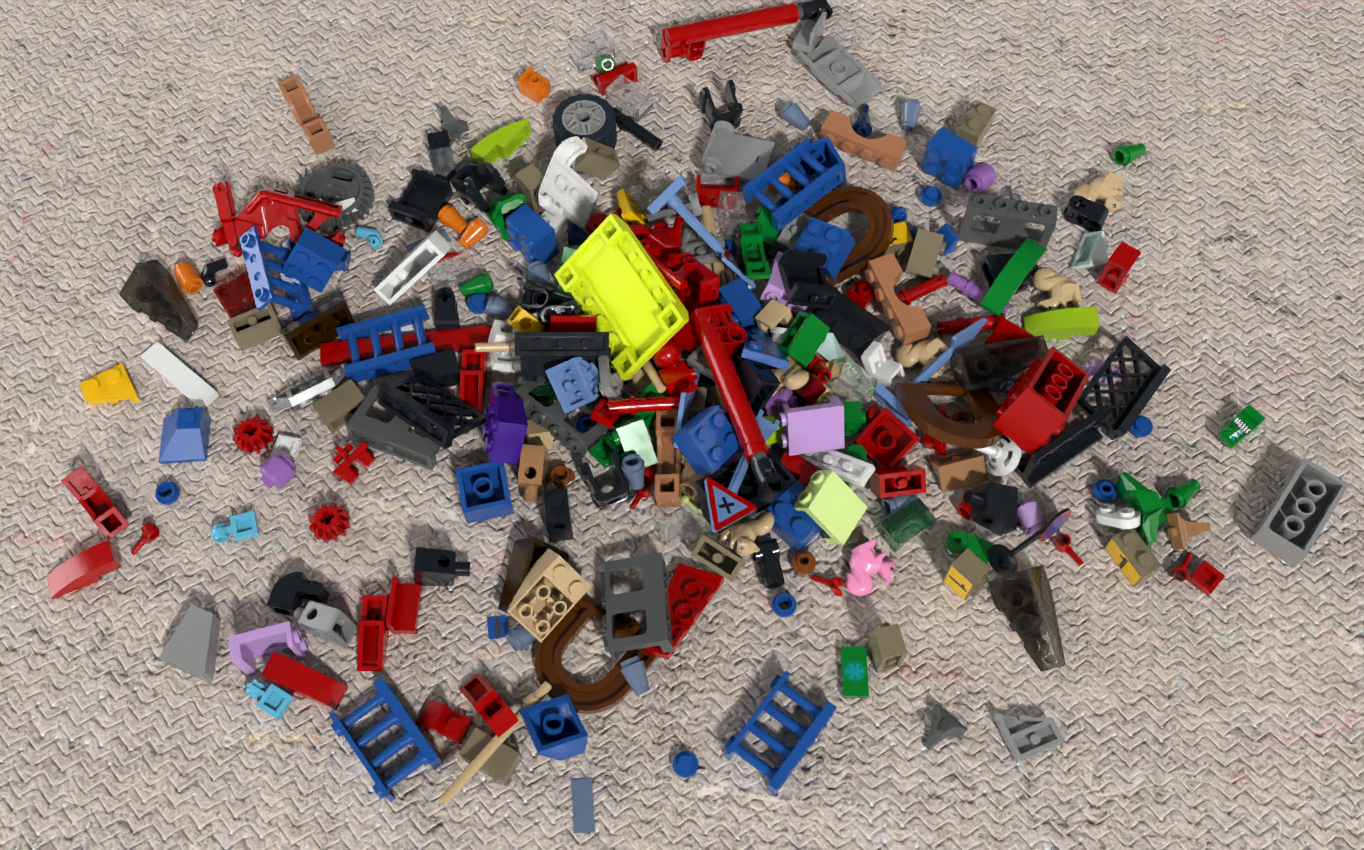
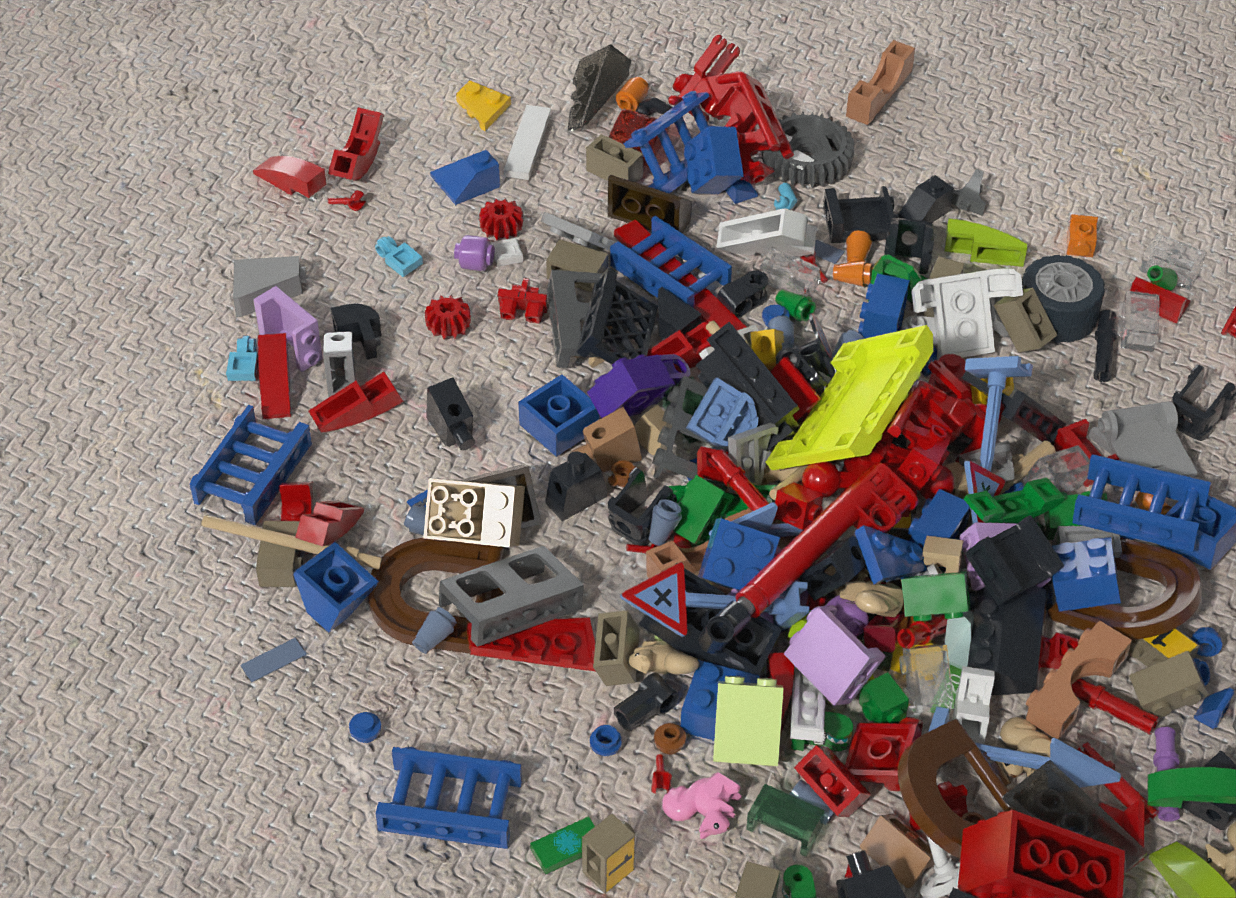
camera: 60 degrees right, 15 degrees down
blue plate [155,482,180,505] -> none
red panel [386,576,423,634] -> none

